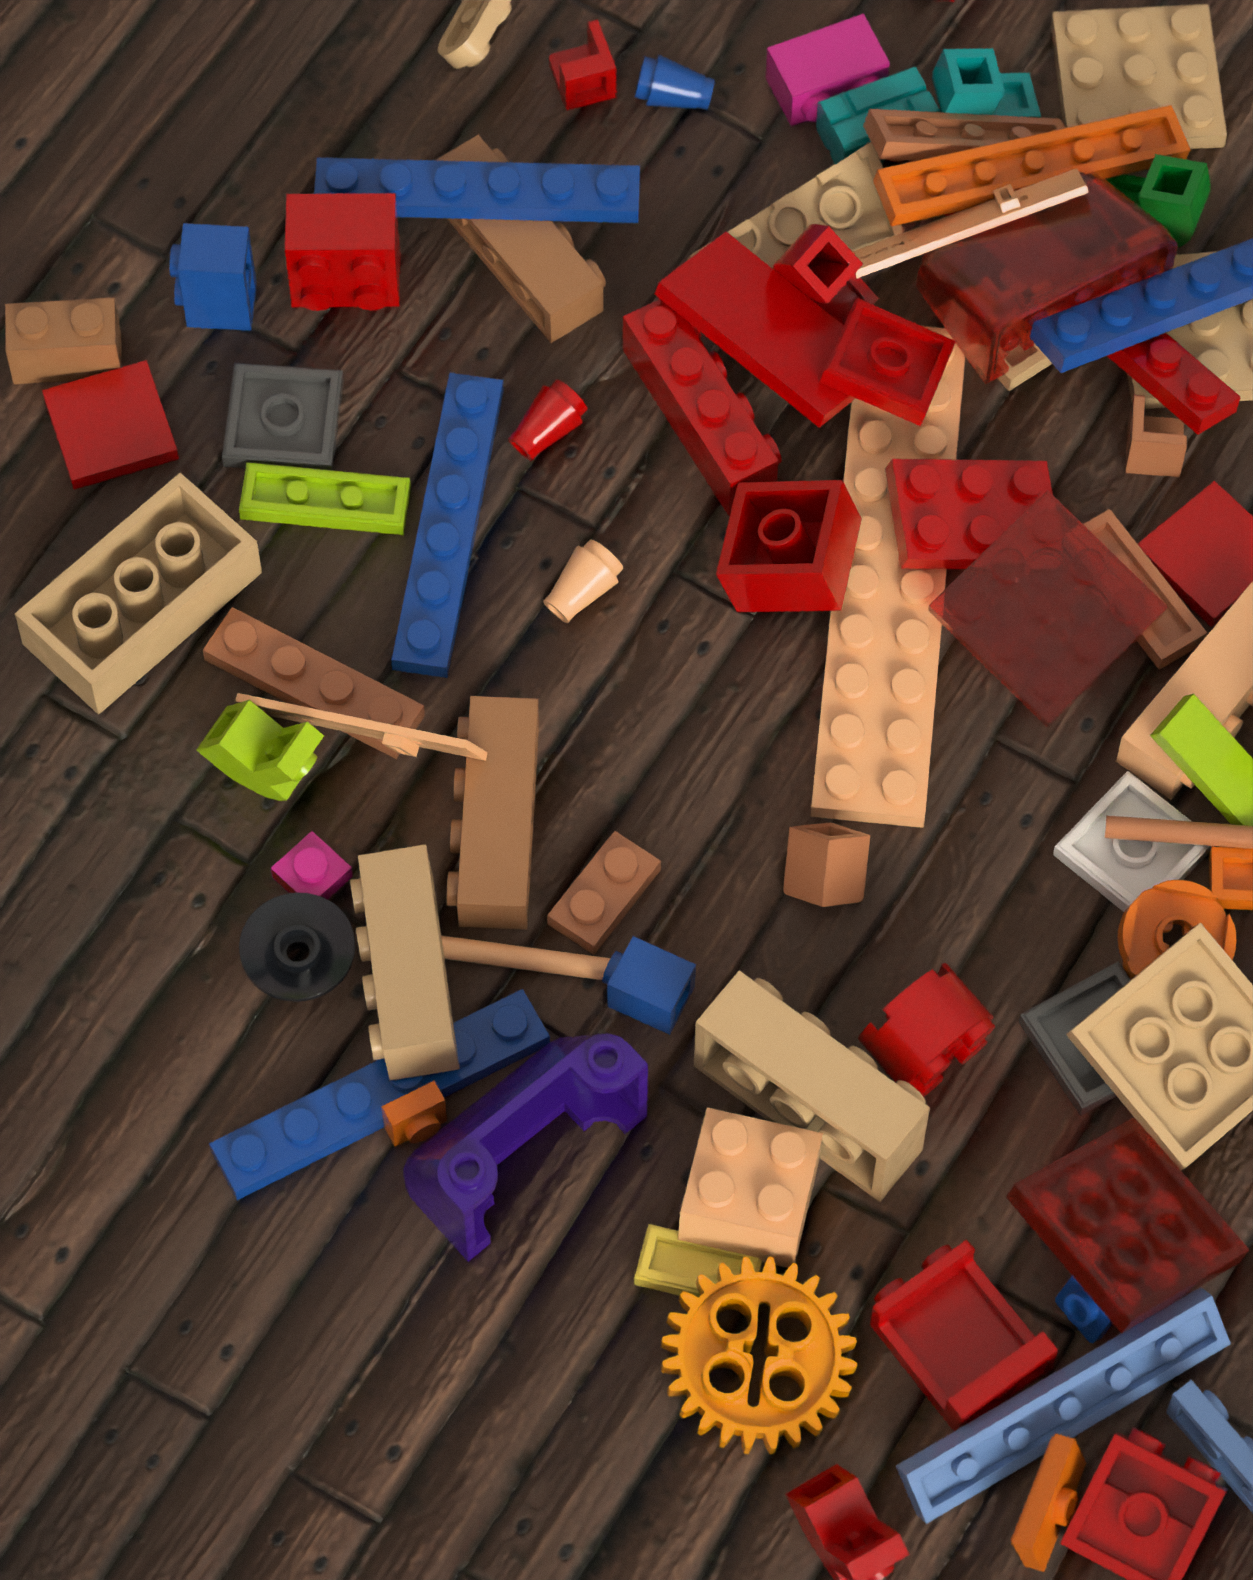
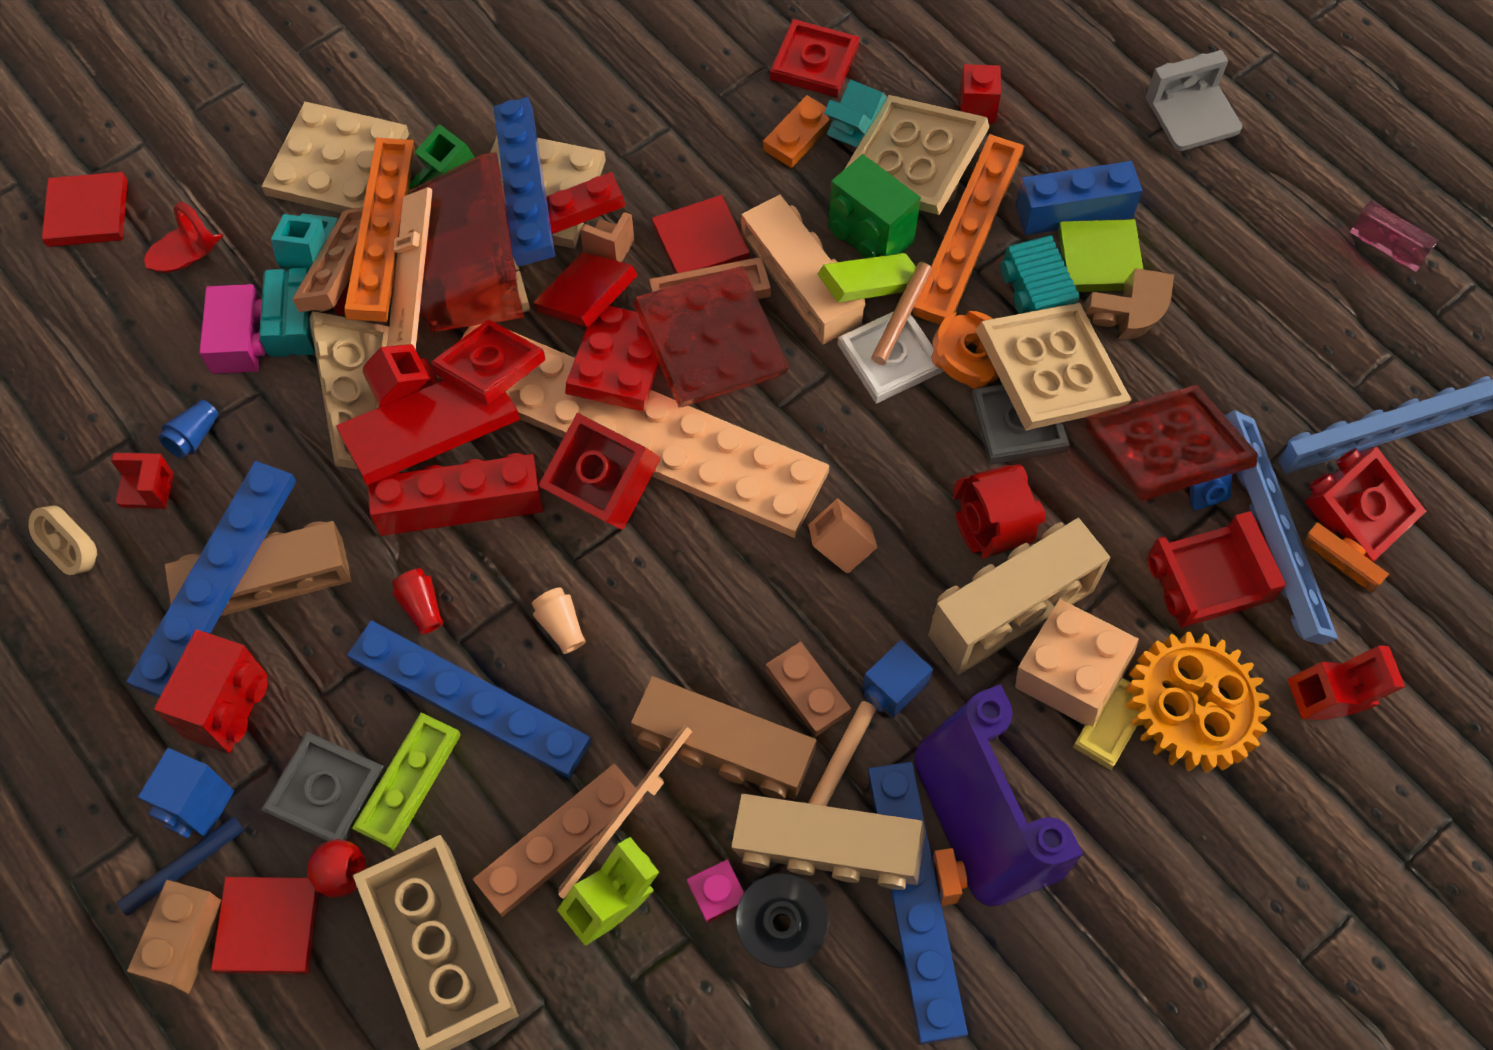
camera: 70 degrees left, 0 degrees up
none -> dark blue bar [117,816,245,916]
none -> red piece [307,839,366,898]
none -> red tile [533,252,638,328]

